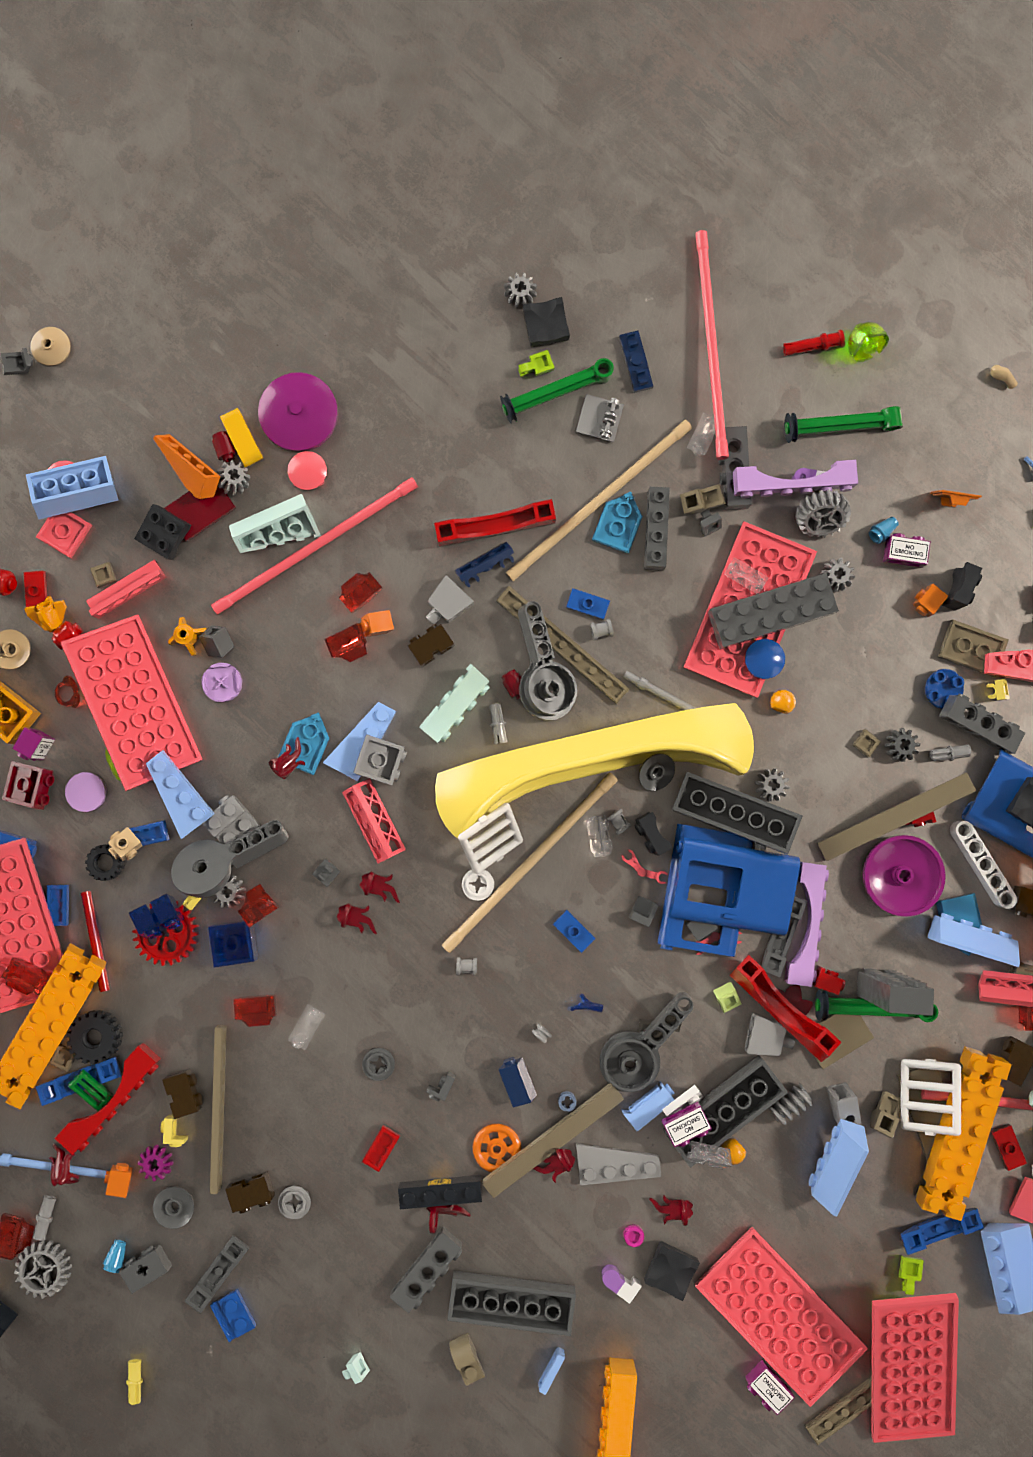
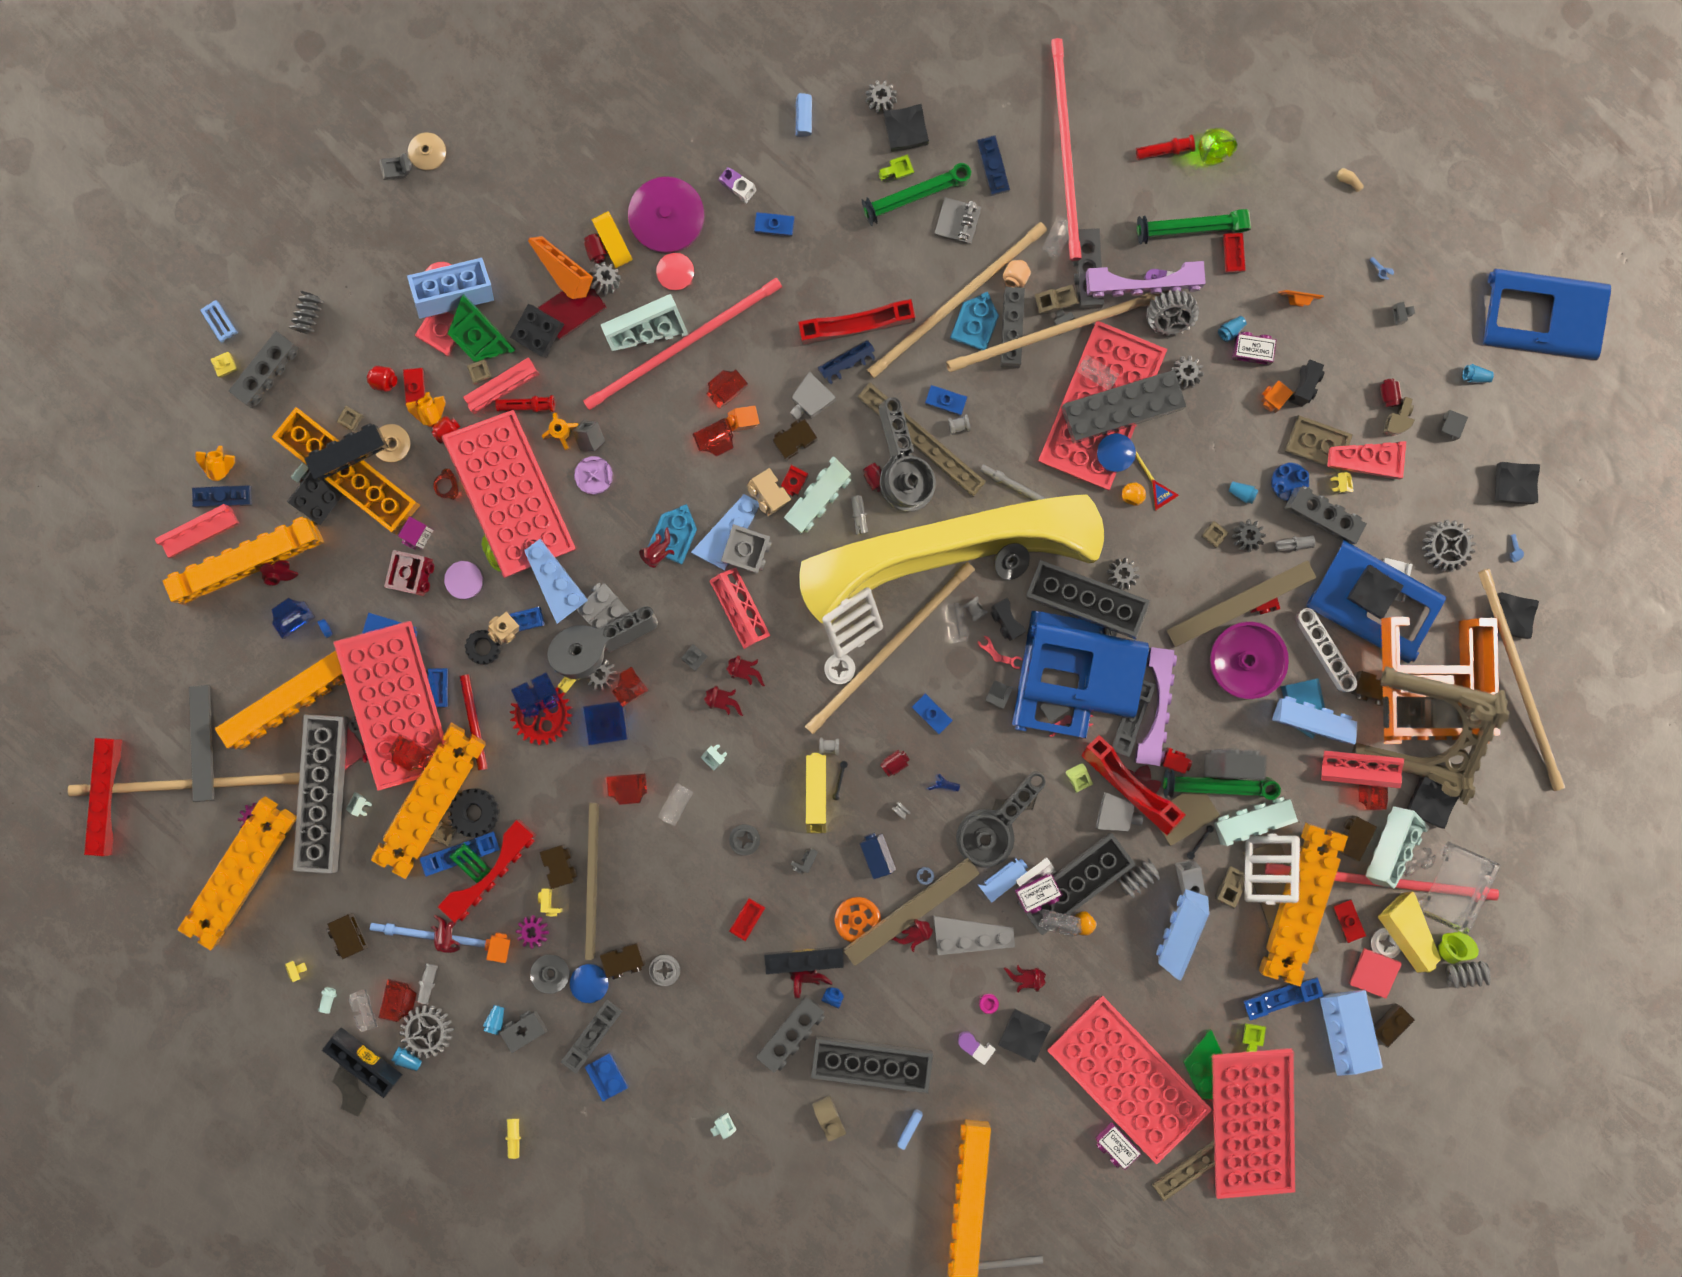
camera: 10 degrees right, 0 degrees up
none -> dark azure cone [391,1047,422,1071]
none -> green wing [448,294,515,362]
none -> red pin [495,395,555,413]
none -> blue dish [570,964,609,1003]
none -> light aqua tile [701,745,727,771]
none -> leg [718,167,757,204]
none -> tan brick [747,468,791,517]
none -> blue plate [754,212,794,237]
none -> red brick [781,465,809,497]
none -> light blue brick [796,93,812,136]
none -> light yellow slope [806,753,826,833]
none -> blue plate [821,987,844,1009]
none -> black hinge [832,761,848,800]
none -> dark red brick [880,750,910,777]
none -> tan piece [946,293,1160,373]
none -> light nougat head [1003,260,1031,288]
none -> piece [1135,452,1179,511]
none -> green wing [1183,1029,1223,1099]
none -> black hinge [1187,825,1214,859]
none -> light aqua wedge [1213,796,1298,846]
none -> red plate [1223,233,1246,273]
none -> dark azure cone [1228,481,1259,504]

